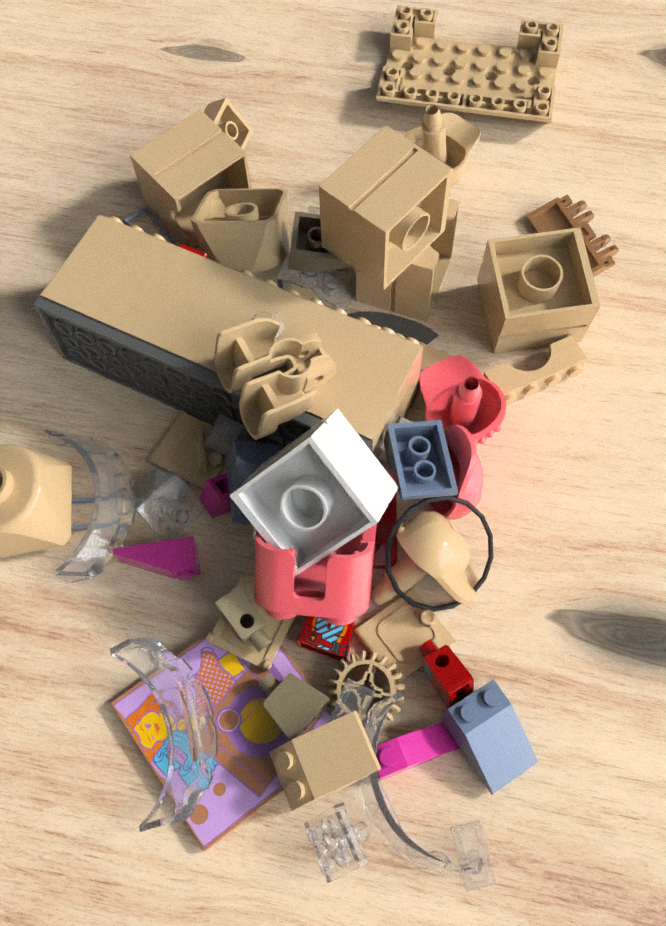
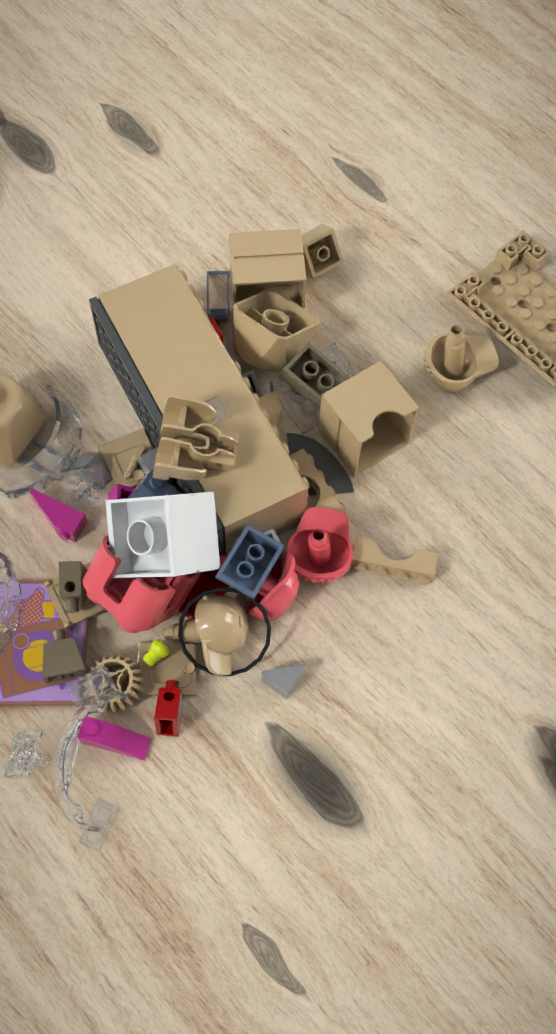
camera: 30 degrees right, 0 degrees up
tan slope [269,711,381,811] -> none
torso [296,616,355,662] -> none
tan piece [318,125,453,291] -> none
slope [440,679,538,795] -> none
tan piece [477,227,601,354] -> none
medium nougat hinge [526,194,619,277] -> none
none -> neon yellow piece [143,639,170,666]
none -> light grey slope [261,664,305,698]

